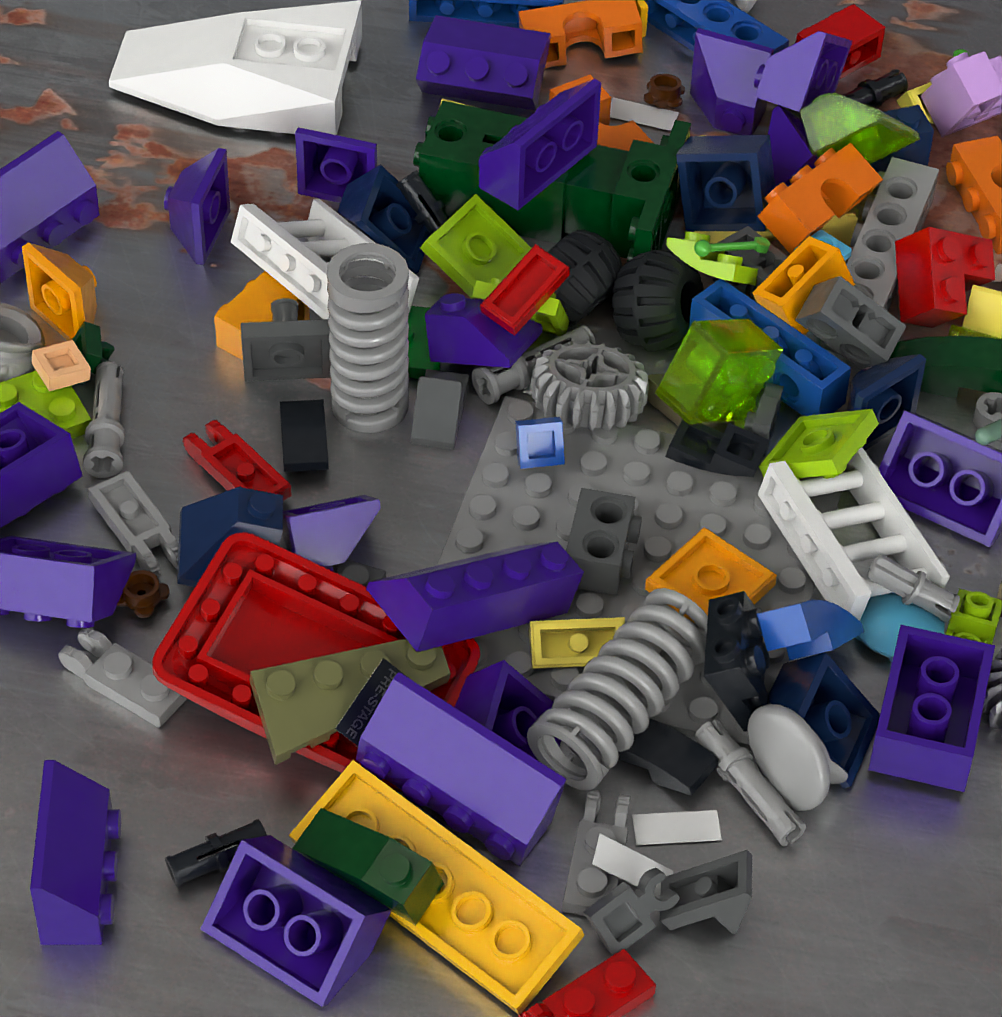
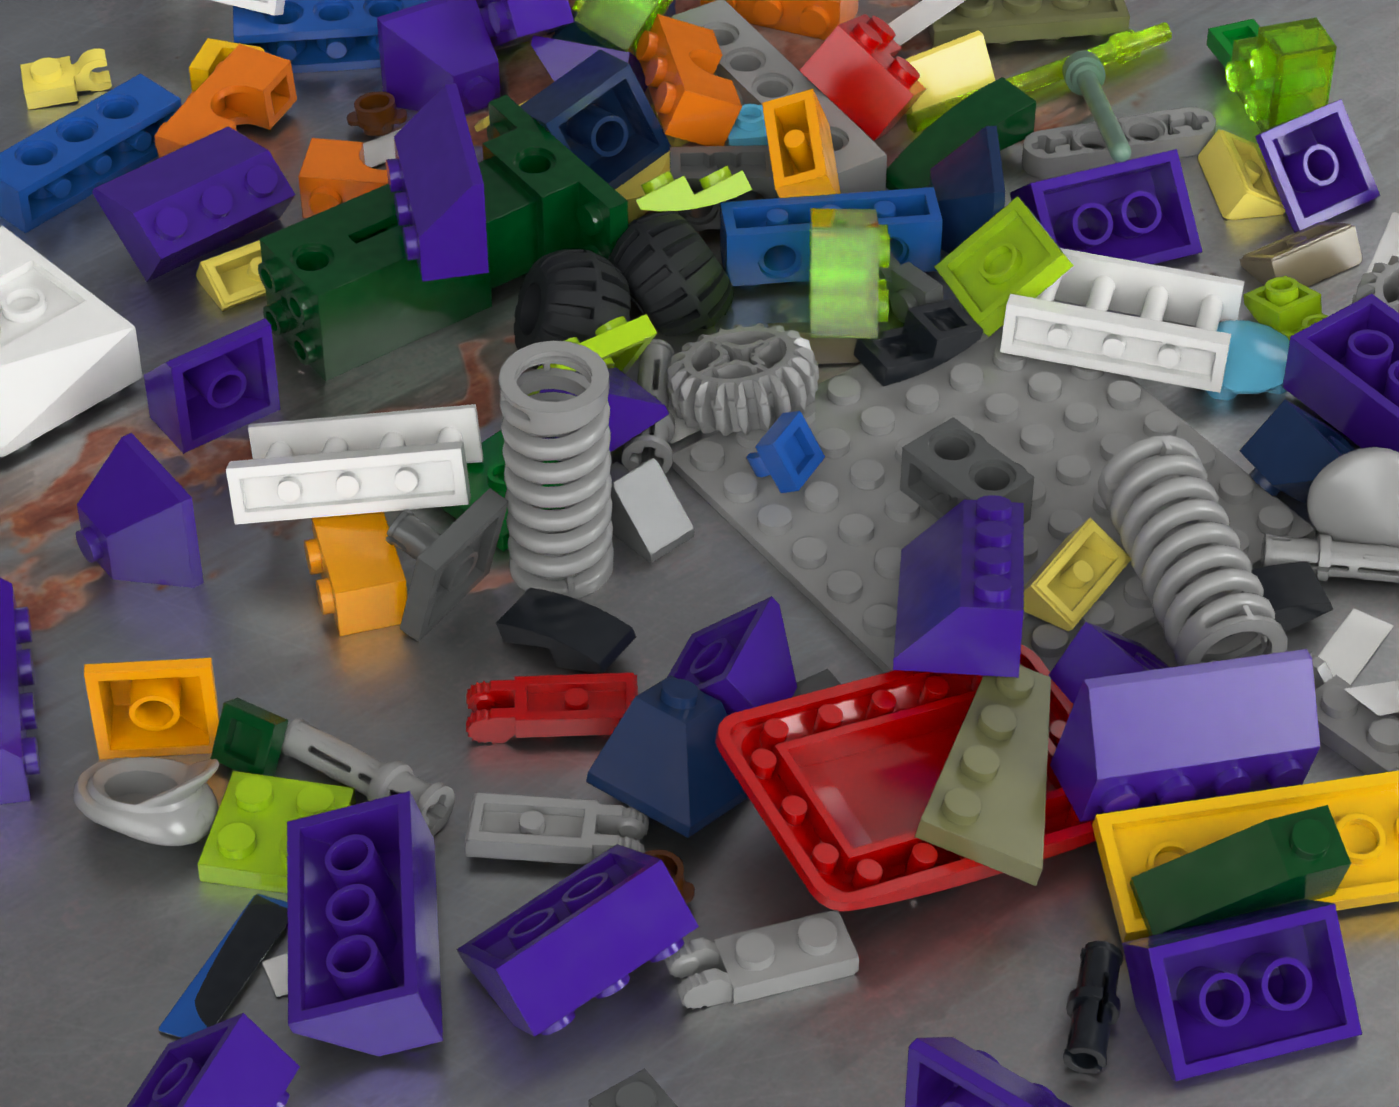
camera: 50 degrees left, 5 degrees down
light nougat plate [32,340,91,391] -> none
black sticker [335,658,410,746] -> none
dark blue slope [337,164,437,274] -> none
black pin [396,170,449,235] -> none
lime plate [420,194,531,299] -> none
red tile [480,244,570,336] -> none
light orange plate [645,527,777,623] -> none
bright green hinge [694,237,770,257] -> none
black plate [704,591,770,732] -> none
blue slope [757,600,864,661] -> none
dark grey brick [795,276,906,370] -> none
light grey axle [867,555,960,622] -> none

